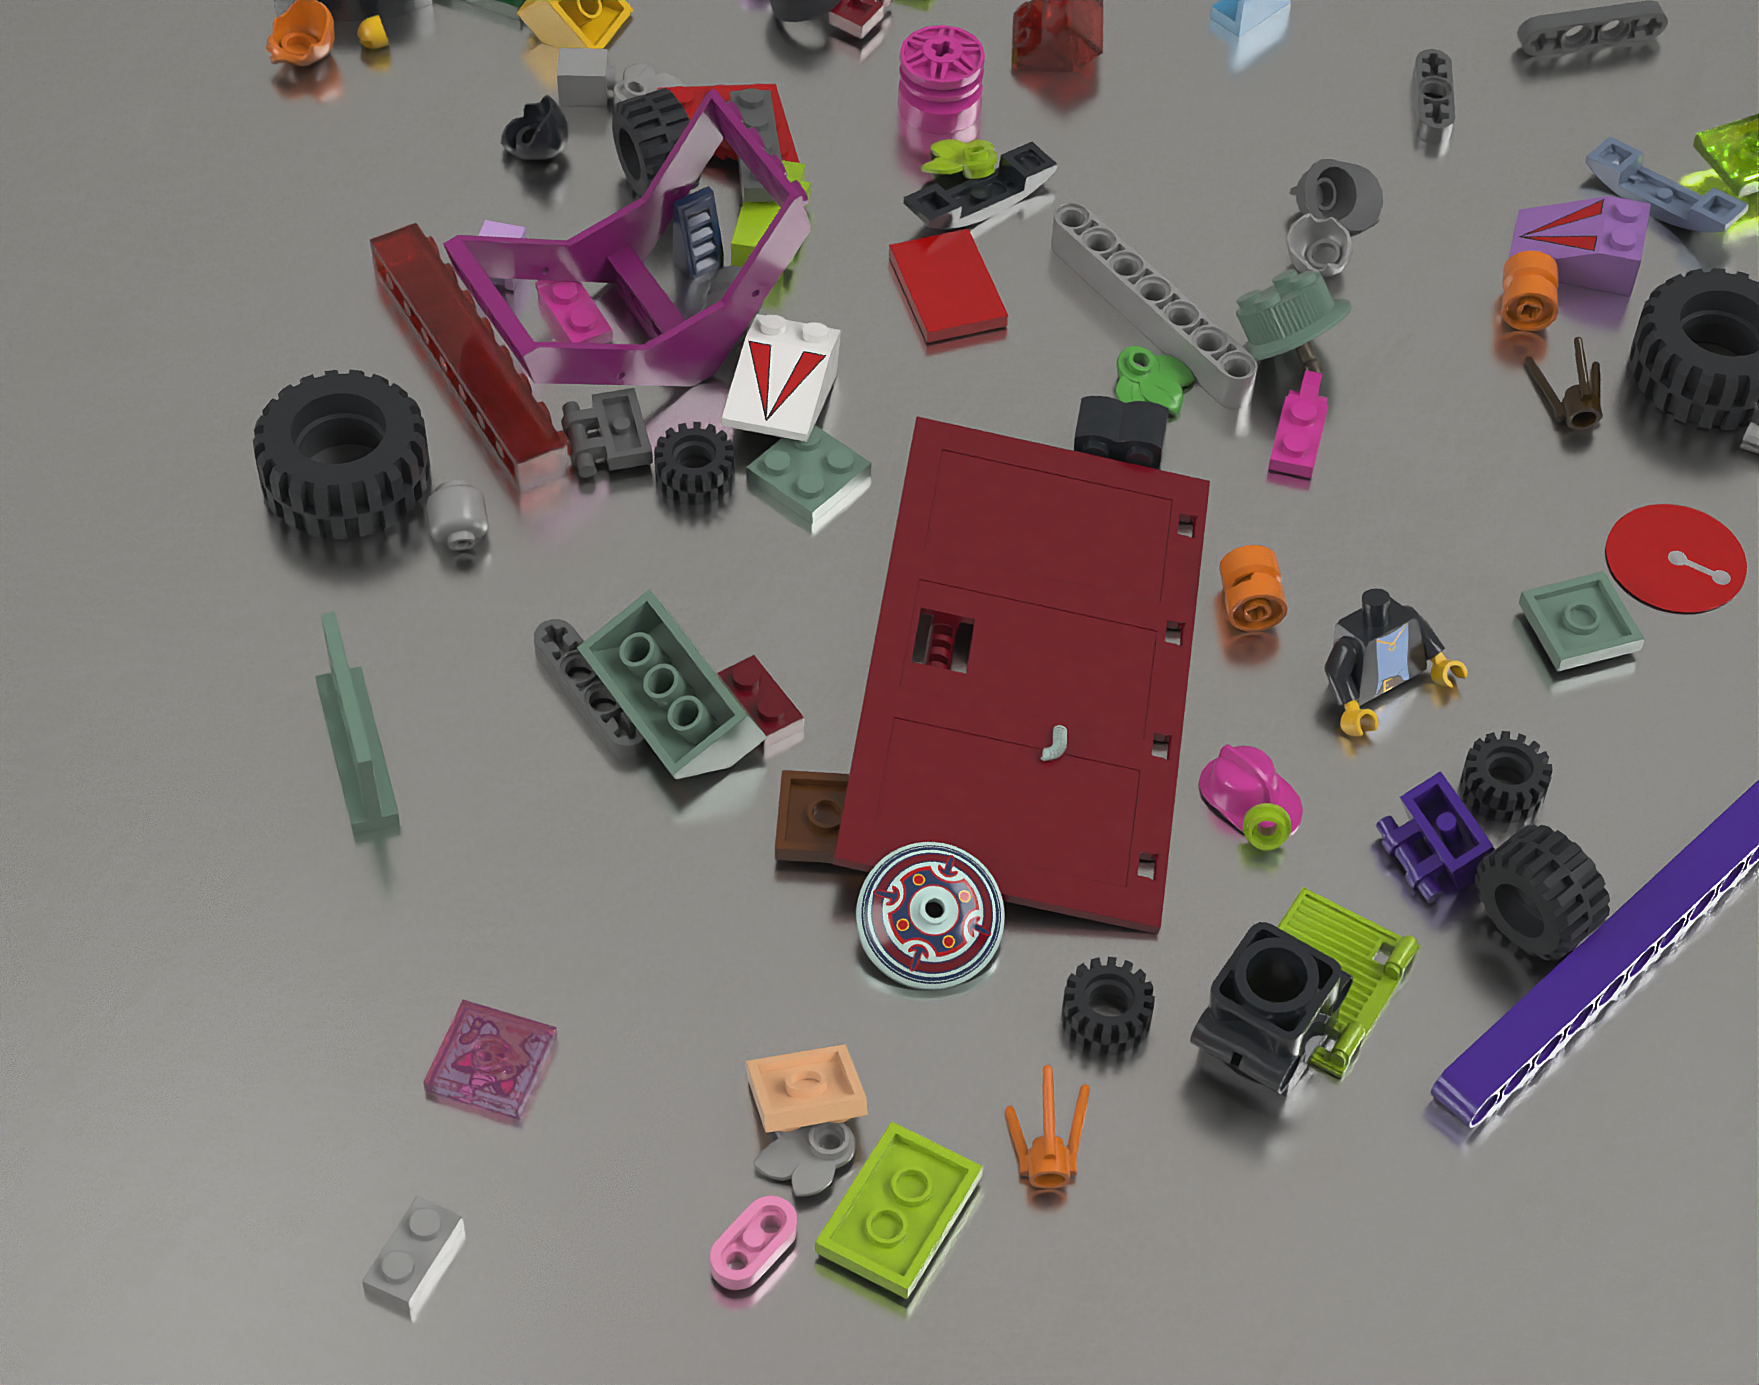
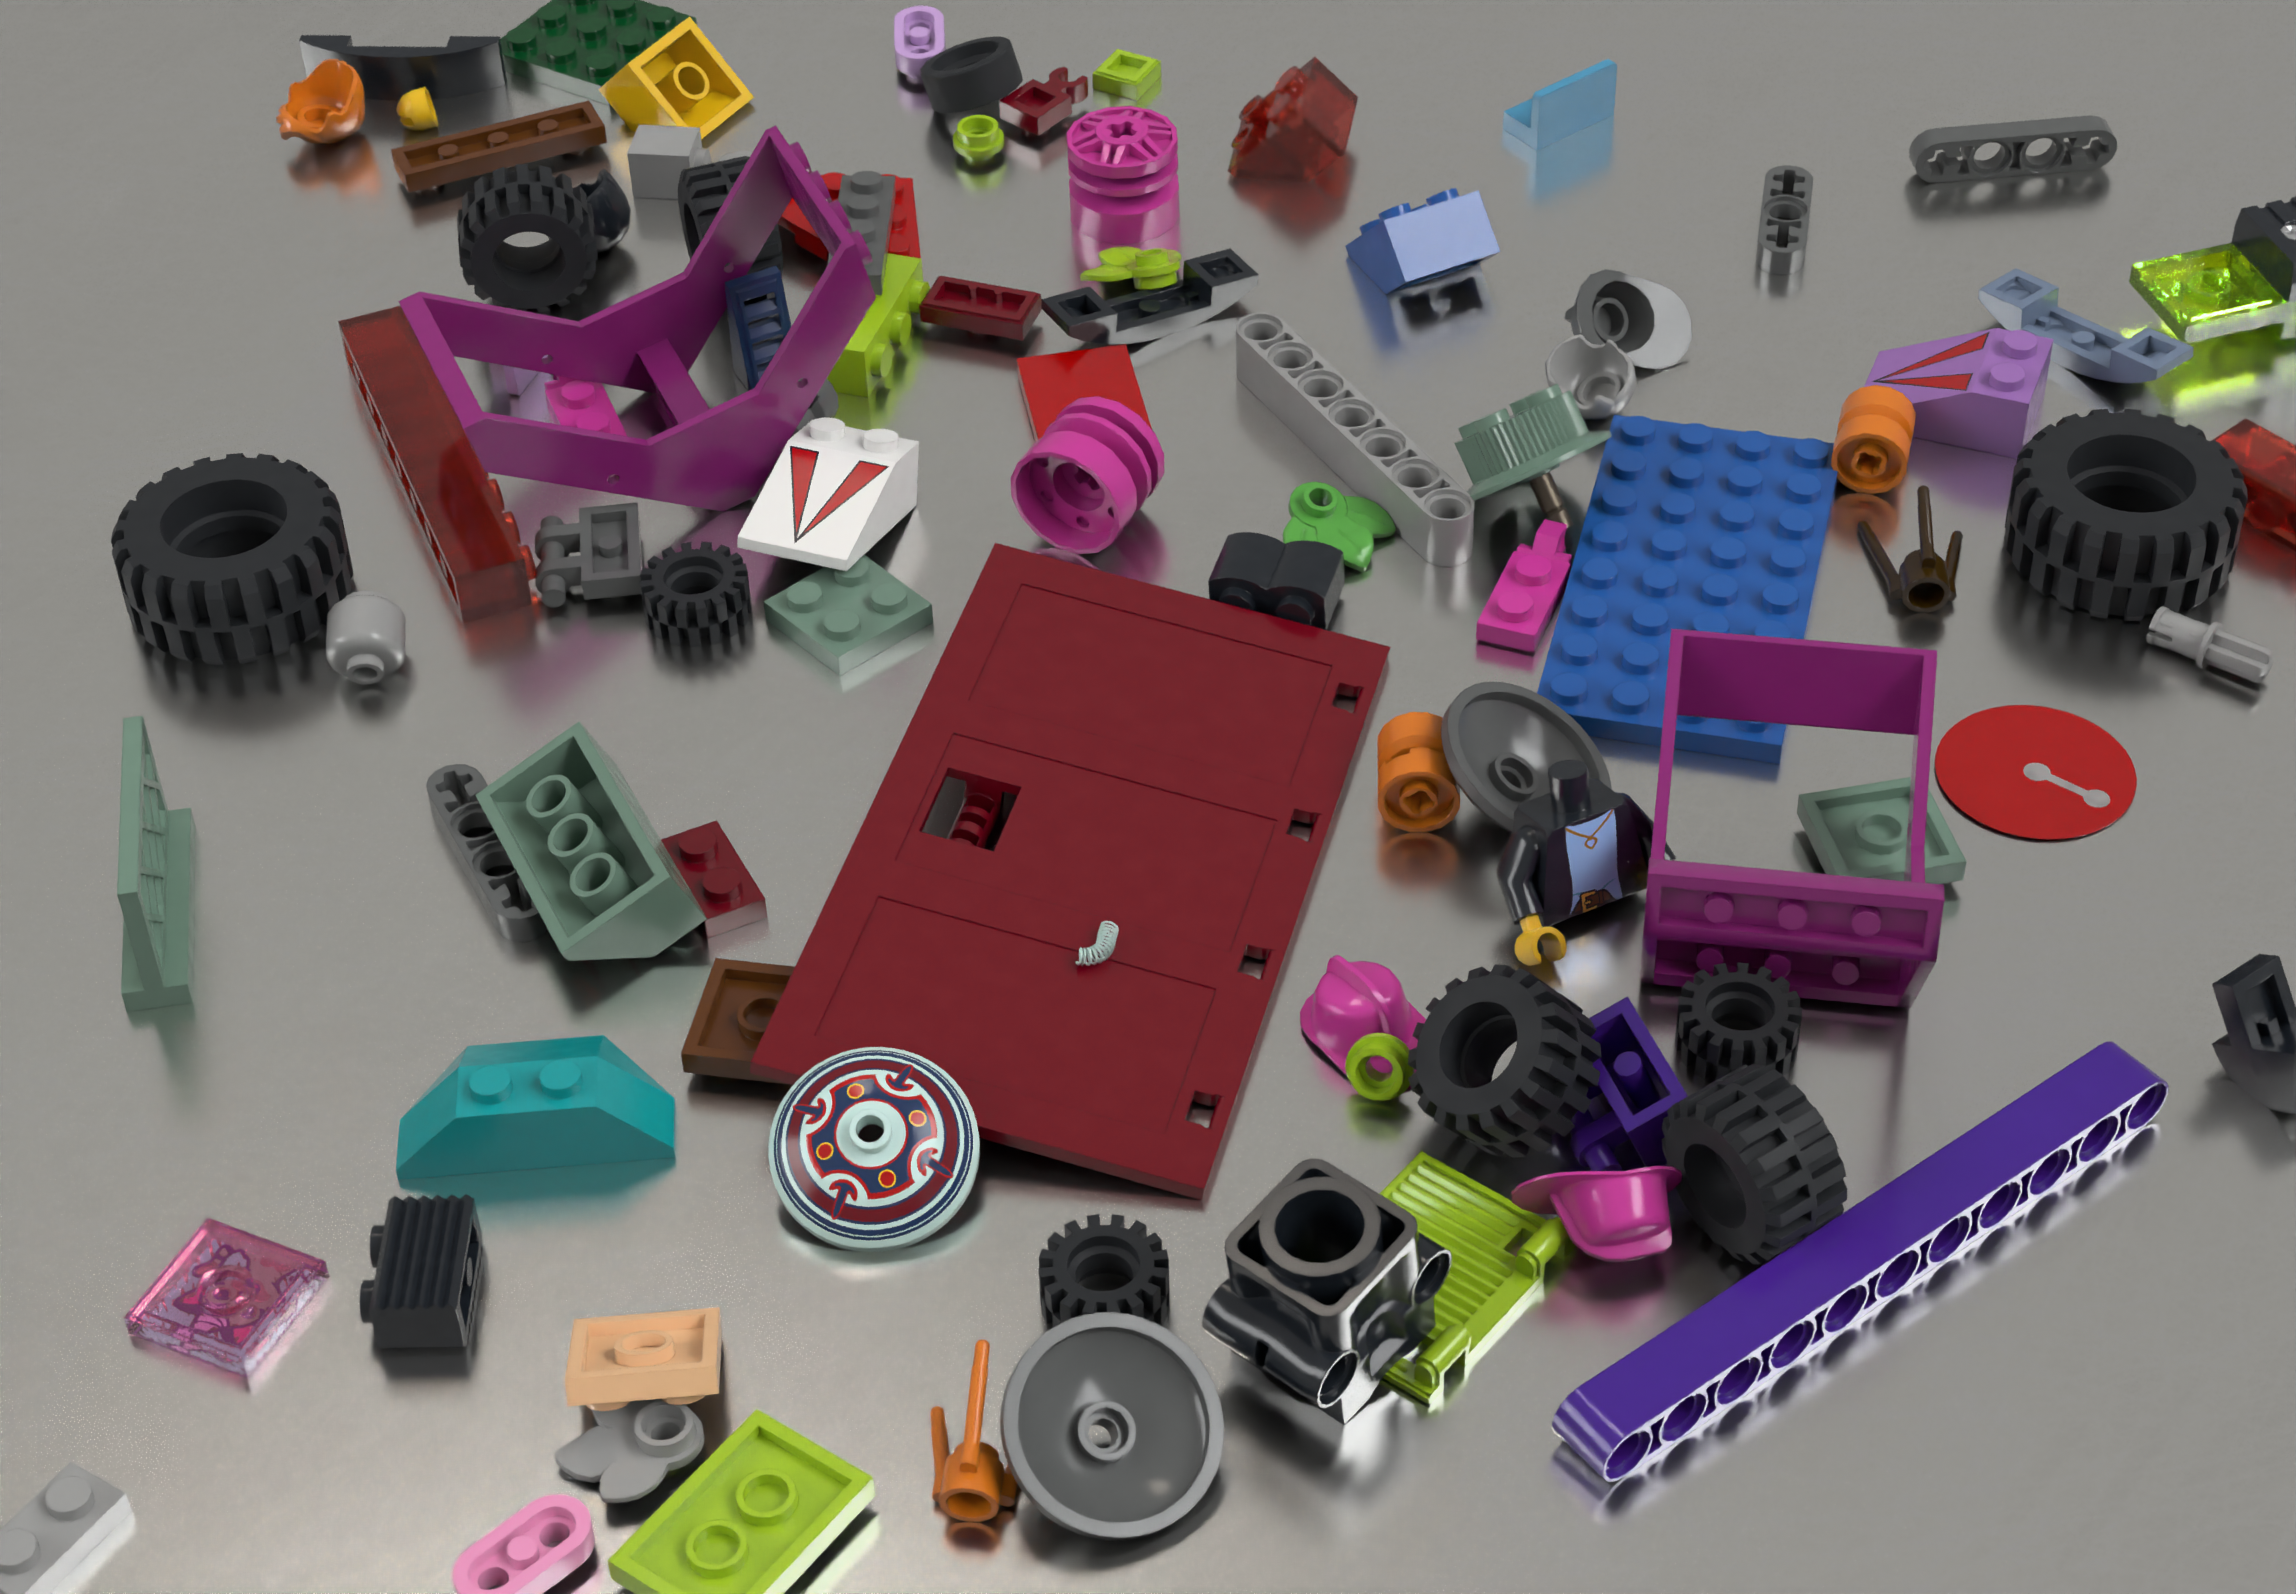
camera: 10 degrees right, 10 degrees down
none -> black brick [359,1194,482,1348]
none -> reddish brown plate [391,100,607,193]
none -> teal wedge [396,1035,676,1180]
none -> black tyre [457,164,598,313]
none -> dark red plate [919,276,1042,340]
none -> lime plate [953,115,1005,161]
none -> dark grey dish [1000,1312,1224,1541]
none -> dark pink wheel [1010,396,1165,554]
none -> slope [1345,188,1500,294]
none -> black tyre [1408,964,1602,1158]
none -> dark grey dish [1441,682,1612,833]
none -> dark pink piece [1511,1166,1682,1262]
none -> blue plate [1537,415,1838,764]
none -> magenta window [1640,629,1945,1008]

